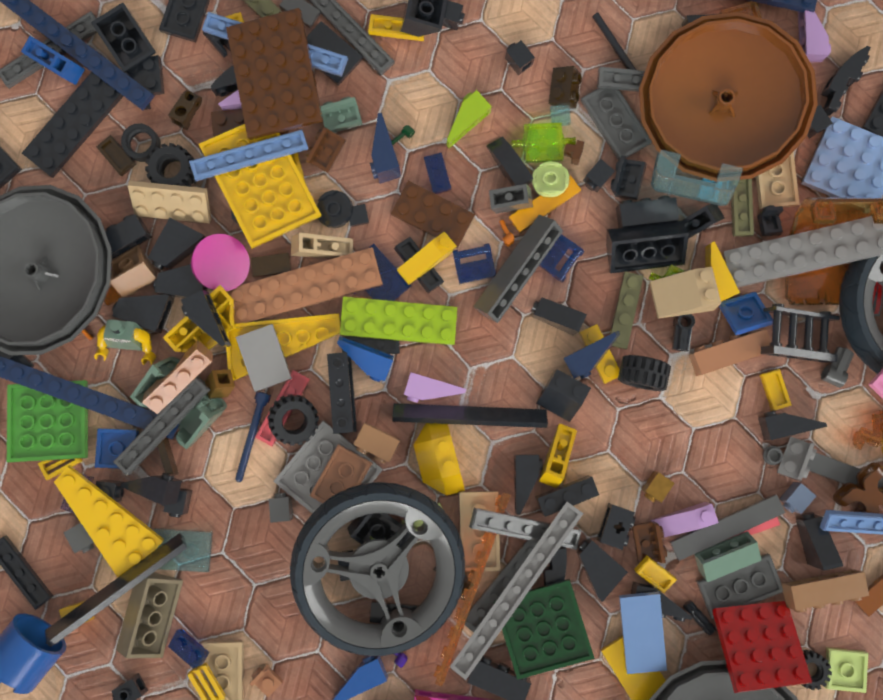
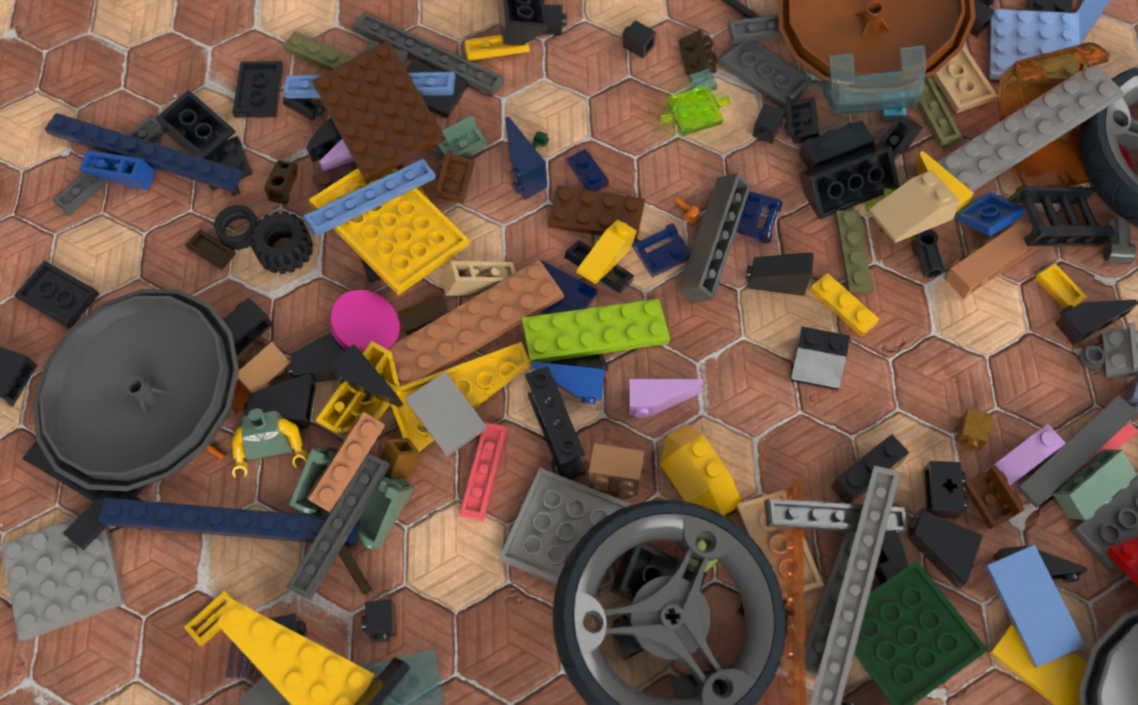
camera: 10 degrees left, 20 degrees down
bright green plate [7,380,88,462] -> none
black plate [22,72,123,178] -> none
blue plate [95,428,139,469] -> none
black slope [120,473,182,505] -> none
tan plate [128,181,212,224] -> none
black slope [148,218,206,270] -> none
dark blue piece [235,391,271,482] -> none
black tyre [268,394,319,446] -> none
dark grey brick [269,493,293,523] -> none
nougat tile [310,444,373,503] -> none
black tile [317,190,353,228] -> none
black tile [349,204,369,227] -> none
black tile [392,403,548,428] -> none
lime slope [446,90,492,148] -> none
black slope [486,136,533,186] -> none
dark grey brick [489,184,533,214] -> none
light orange tile [509,175,581,233] -> none
black slope [514,454,543,514] -> none
yellowish green tile [532,161,570,198] -> none
yellow slope [539,423,577,488] -> none
dark blue slope [563,331,620,379] -> none
reddish brown tile [564,140,585,165] -> none
black tyre [618,355,671,391] -> none
yellow tile [634,556,677,593] -> none
black axle [683,600,716,636] -> none
black bracket [757,205,784,236] -> none

